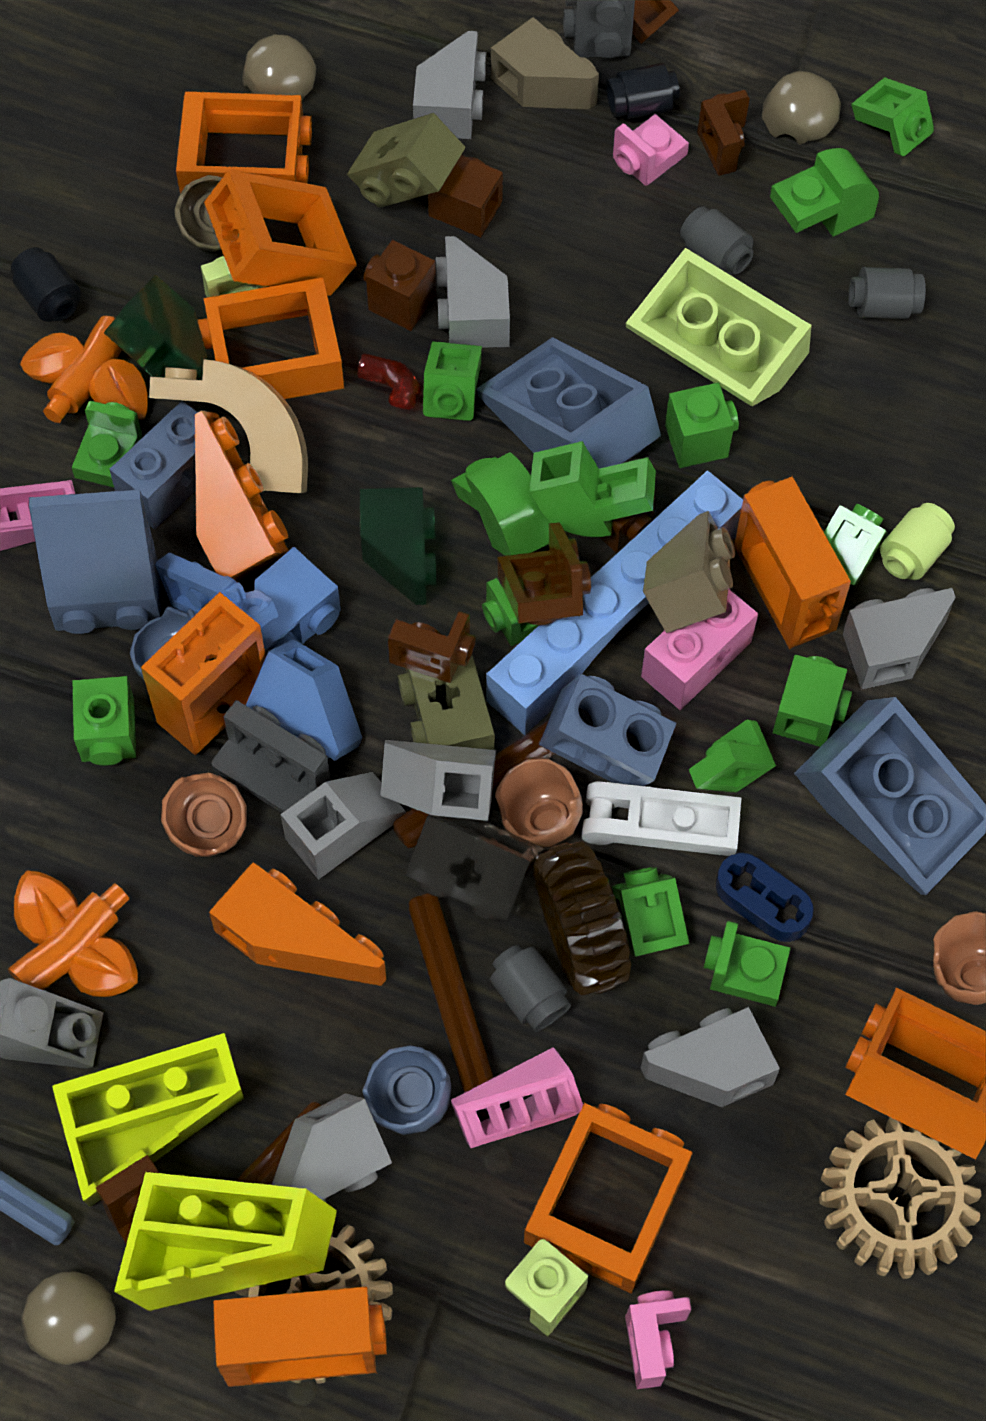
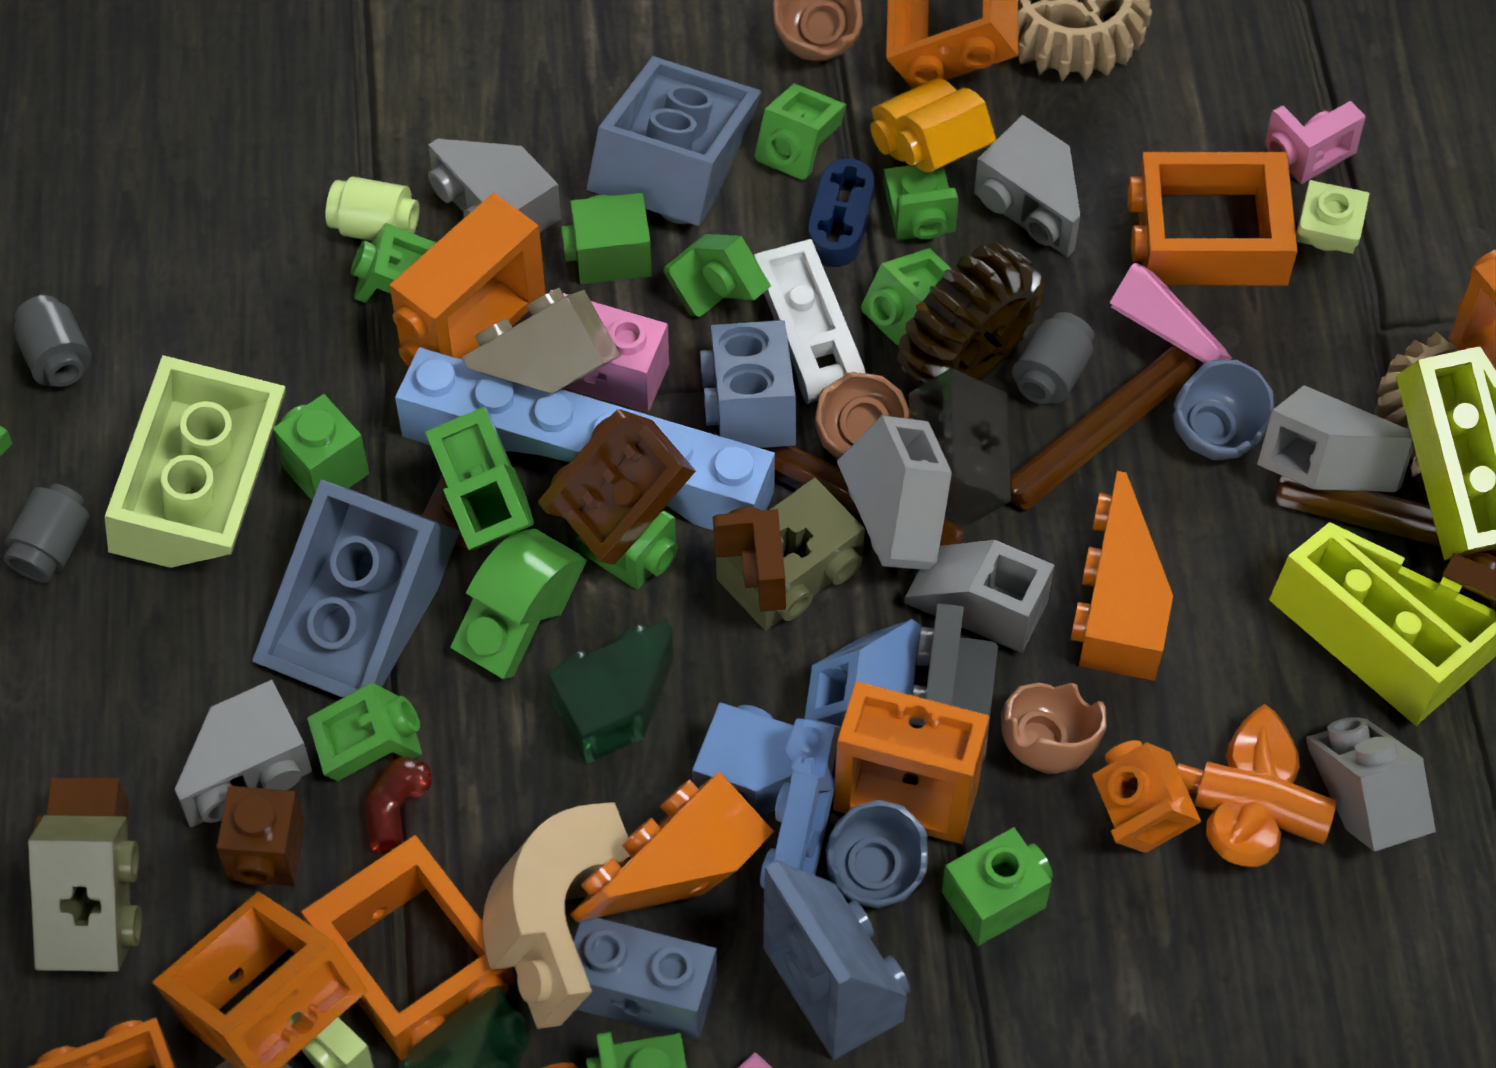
camera: 115 degrees left, 5 degrees down
none -> bright green bracket [754,83,846,180]
none -> light orange brick [870,78,996,173]
none -> orange brick [1092,740,1201,853]

